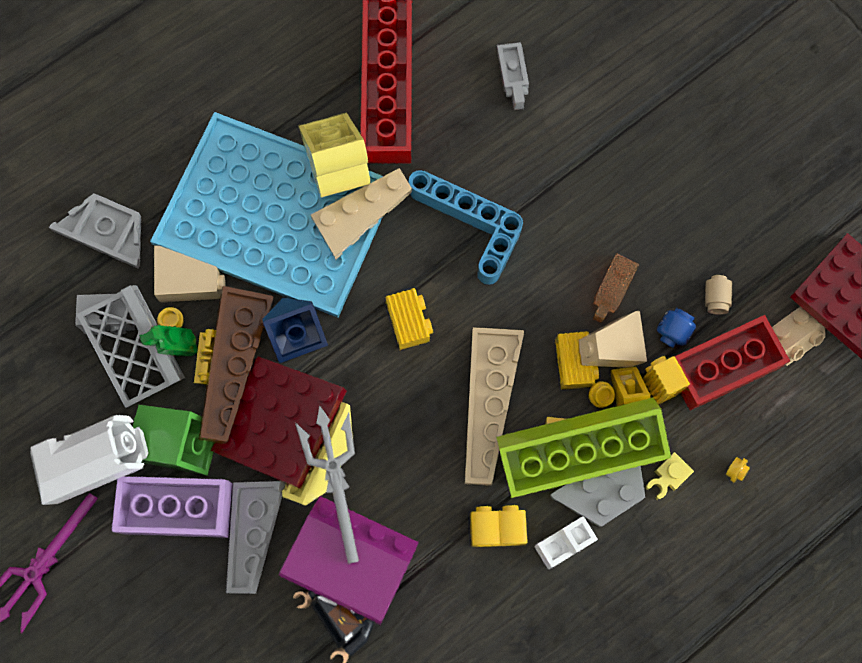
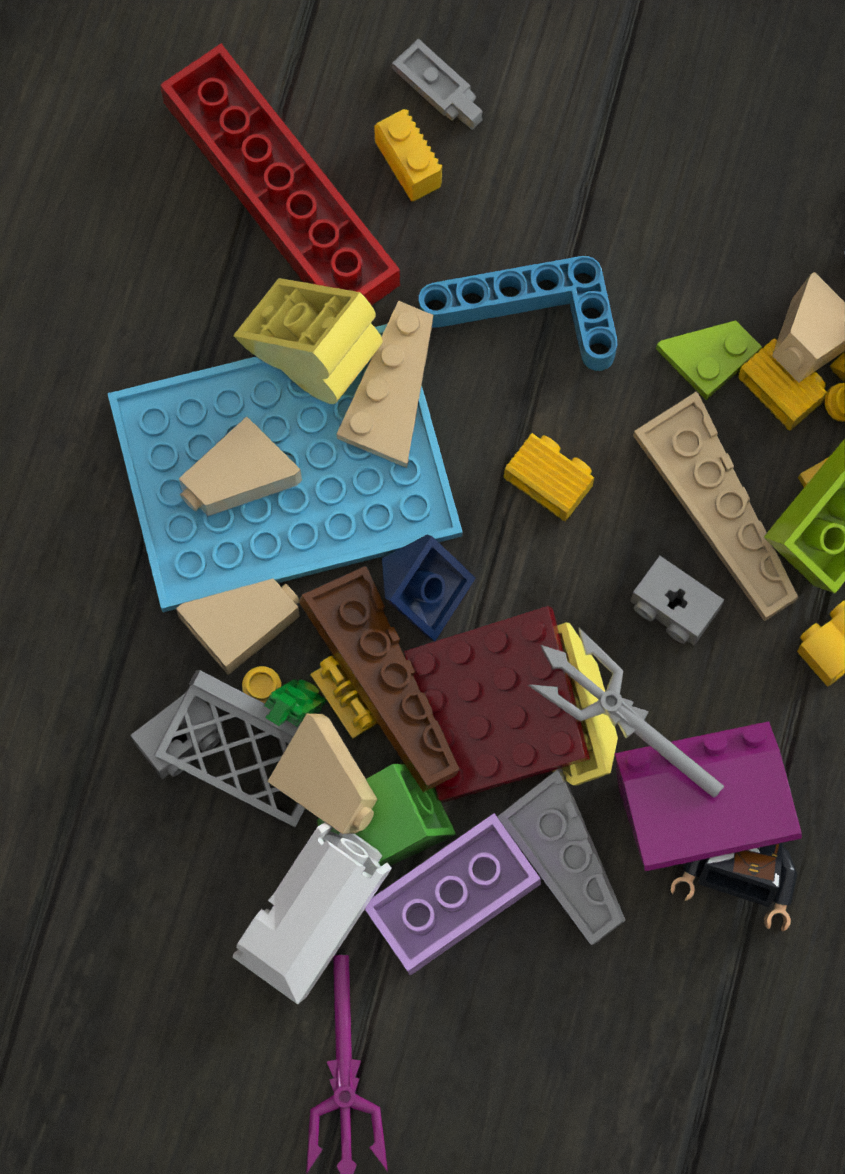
camera: 35 degrees left, 0 degrees up
light grey wing [49,193,141,269] -> none
clear orange hinge [593,253,639,323] -> none
none -> tan slope [179,416,302,516]
none -> tan slope [267,713,378,834]
none -> yellow brick [374,109,442,201]
none -> light grey brick [630,556,724,646]
none -> lime wing [656,320,762,400]

